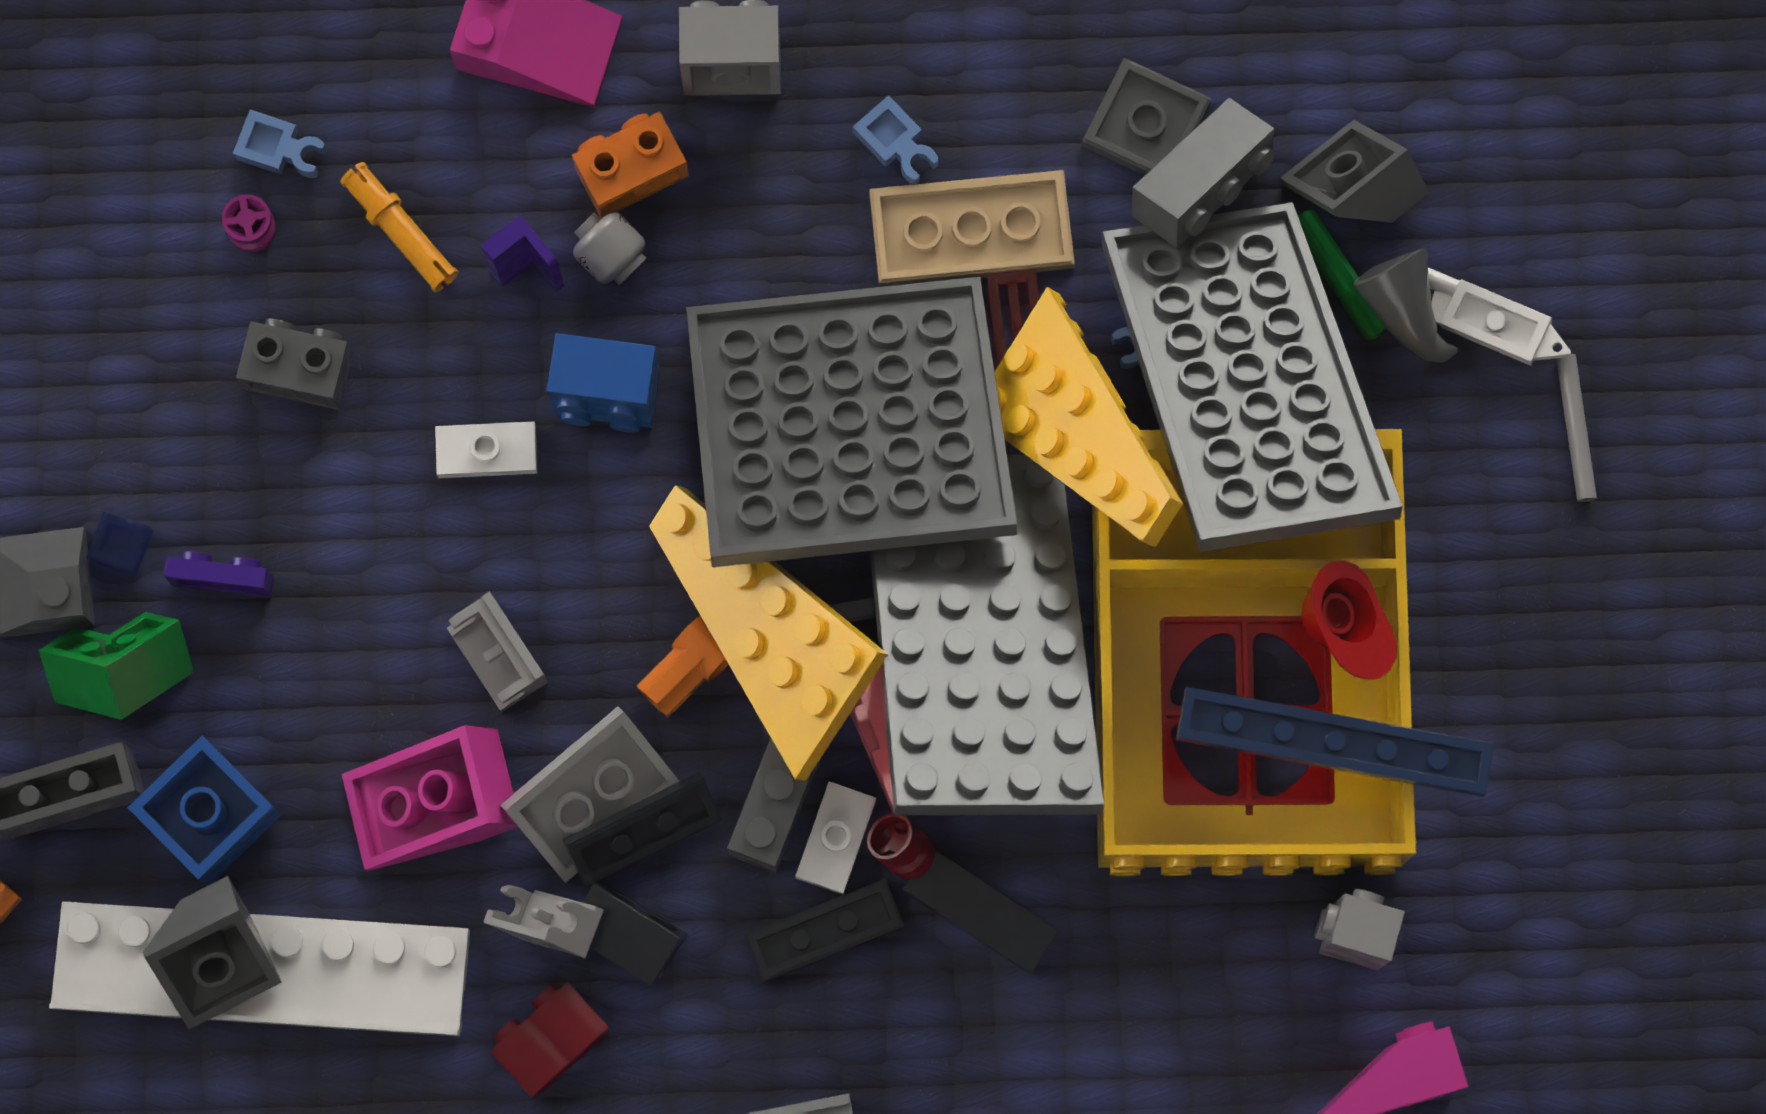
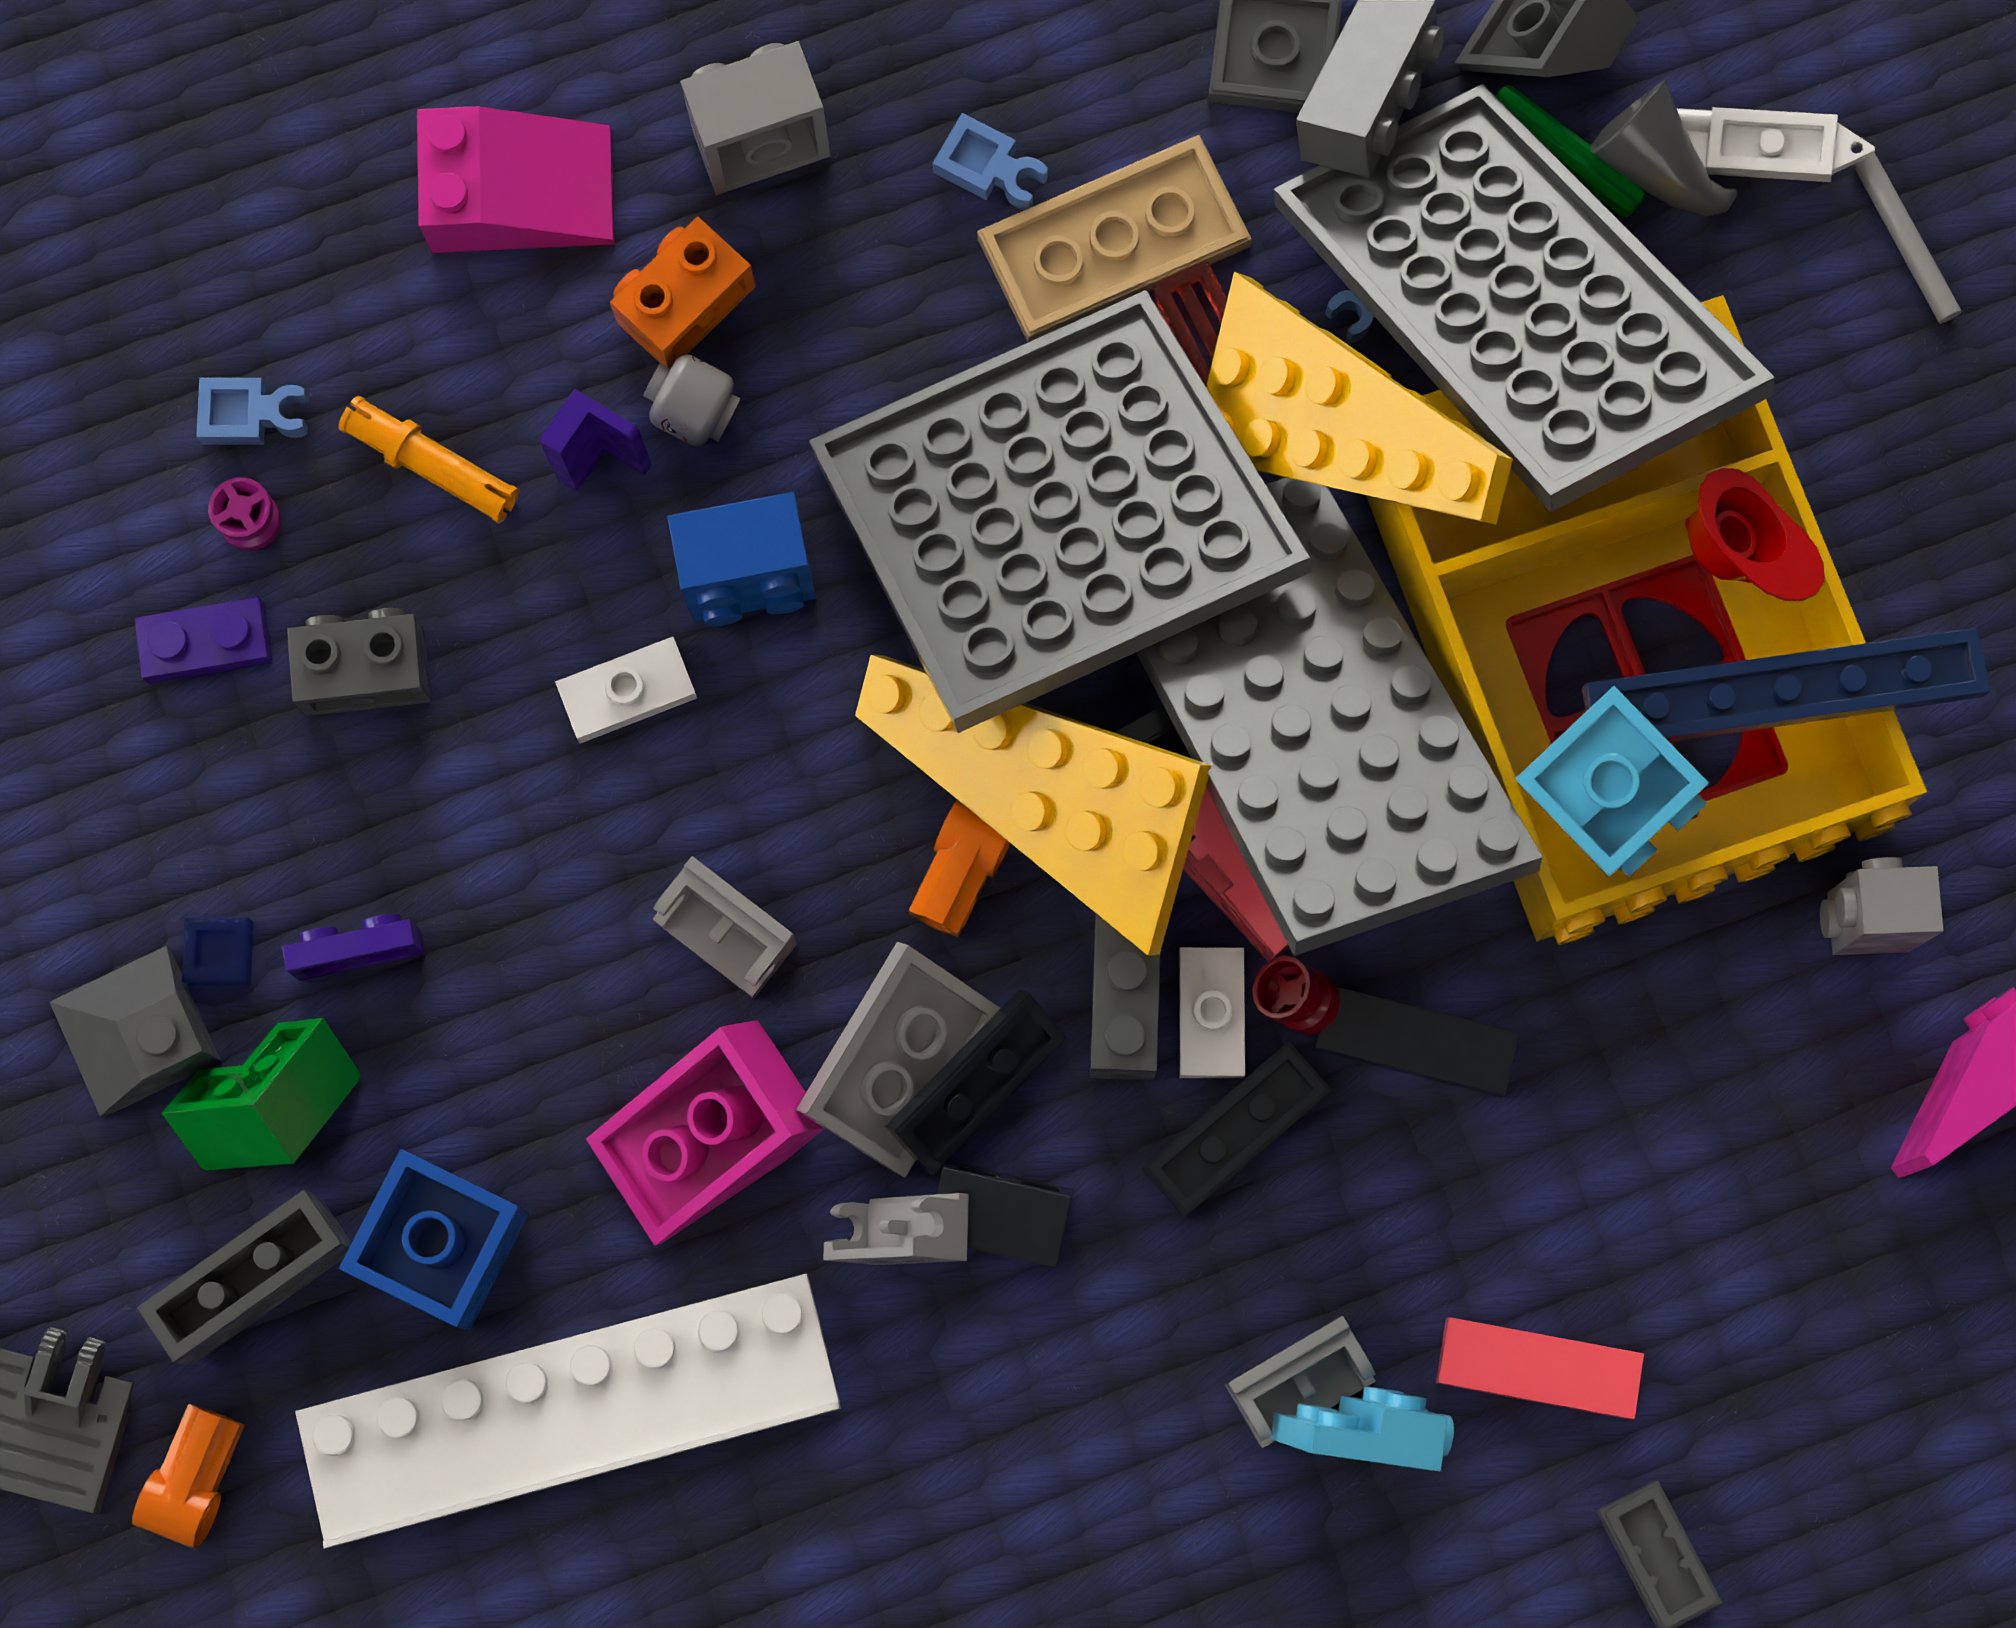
camera: 15 degrees left, 0 degrees up
dark grey slope [143,876,282,1029] -> none
dark red brick [491,983,611,1100] -> none
none -> dark purple plate [134,597,273,684]
none -> medium azure plate [1515,686,1709,877]

